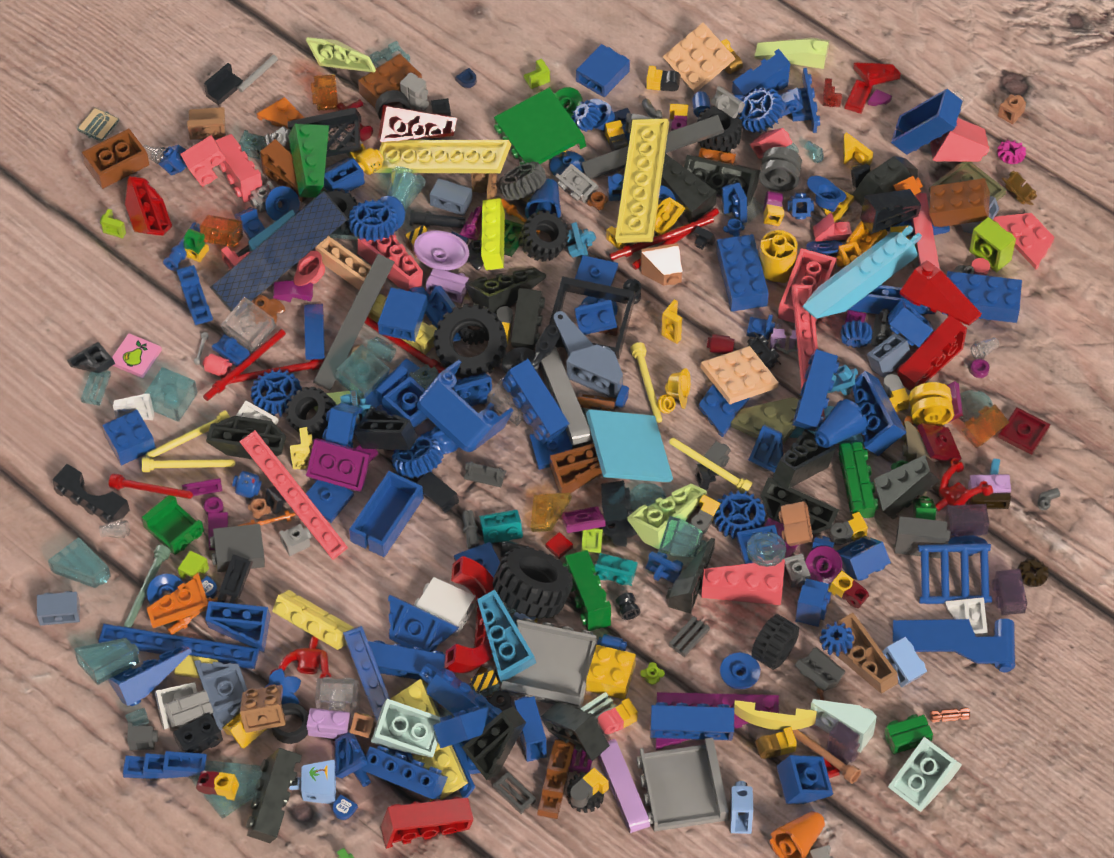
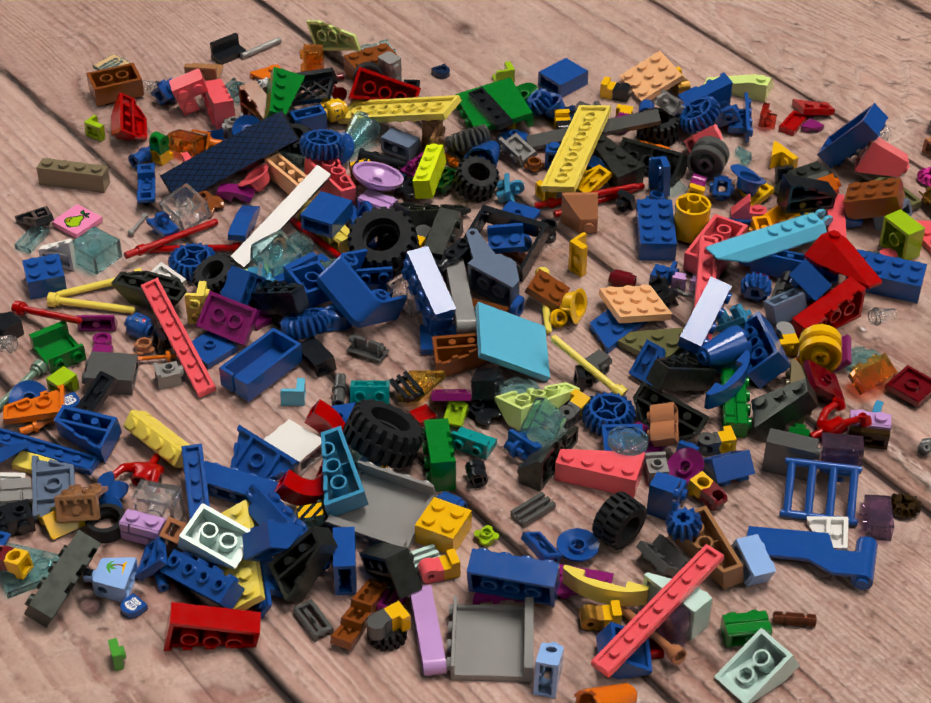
camera: 10 degrees right, 15 degrees down
coral brick [203,353,232,377] -> none
magenta tile [970,359,990,378] -> none
none -> dark tan brick [37,158,111,193]
none -> orange bracket [191,129,223,150]
none -> medium azure panel [280,378,306,406]
none -> black tile [389,371,425,404]
none -> black tile [468,87,513,130]
none -> blue tile [521,531,562,562]
none -> dark orange plate [525,269,570,310]
none -> coral tile [591,544,724,678]
none -> blue slope [704,350,750,410]

